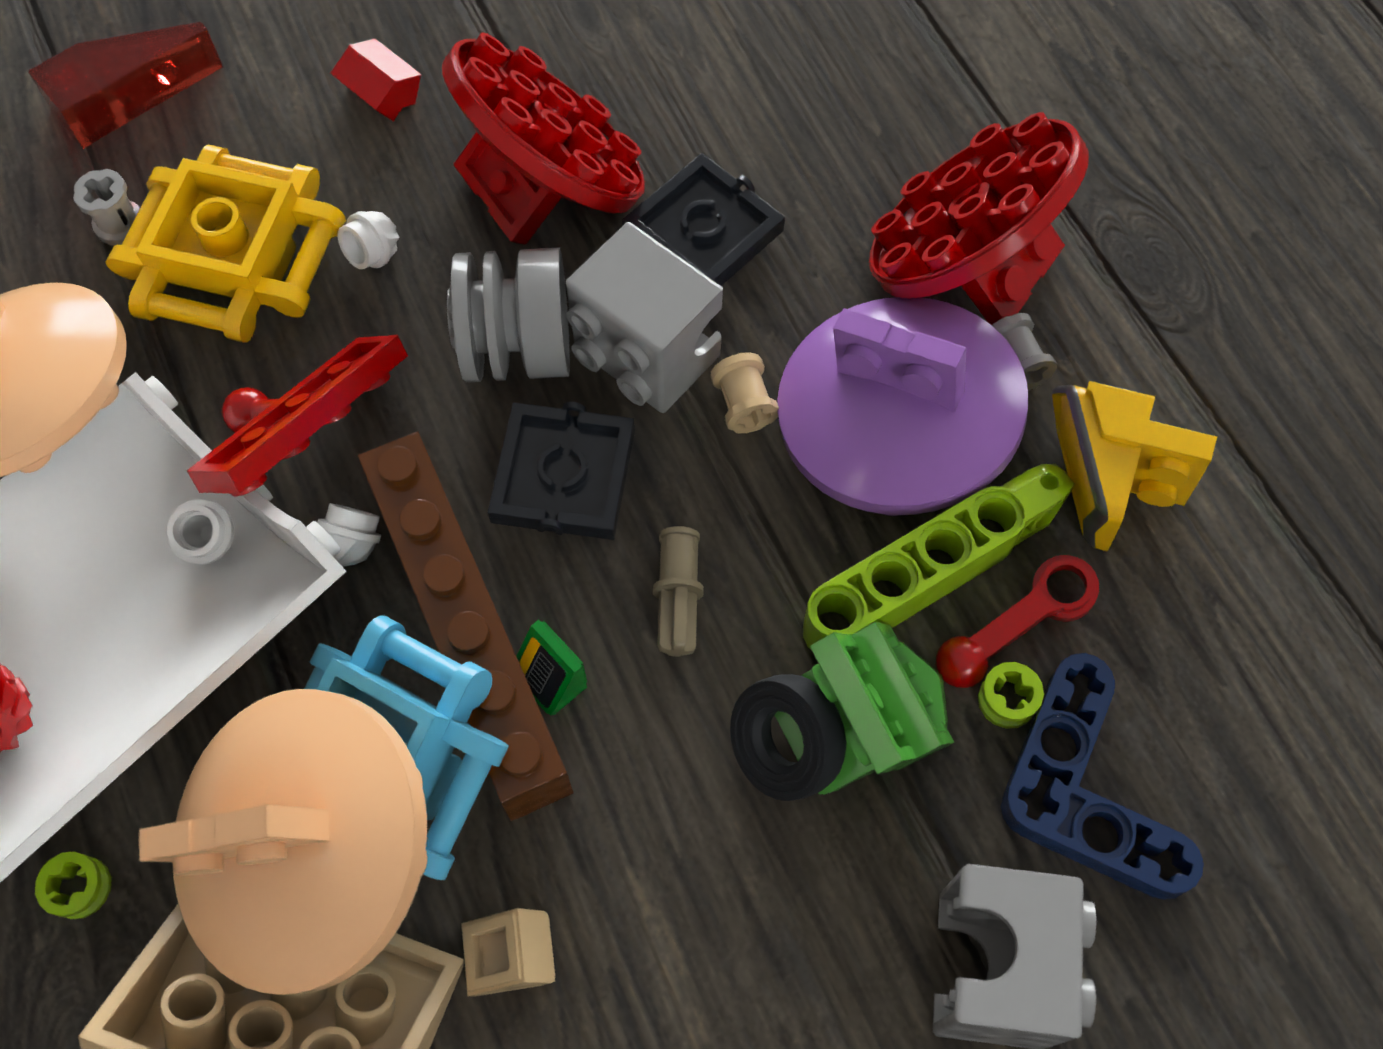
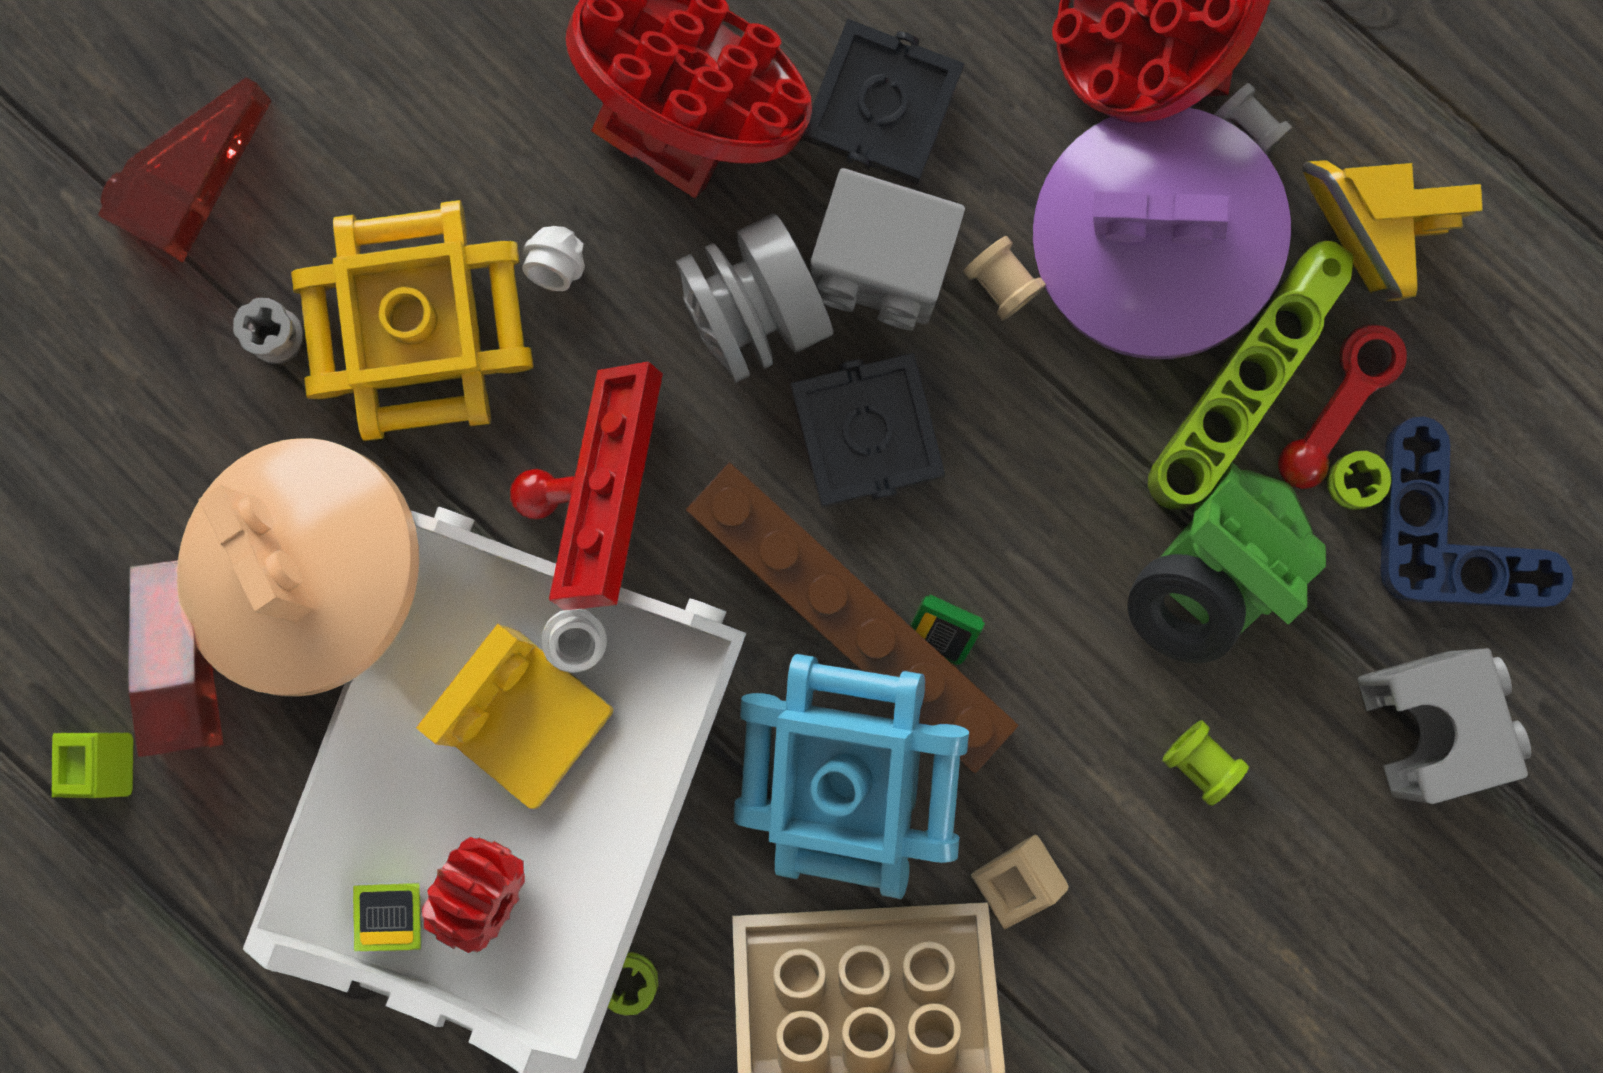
camera: 25 degrees left, 20 degrees up
light nougat bracket [139,689,427,995] -> none
white plate [317,503,381,566] -> none
red piece [330,39,421,121] -> none
dark tan axle [653,526,704,657] -> none
none -> yellow bracket [416,623,613,809]
none -> lime bush [1162,720,1249,806]

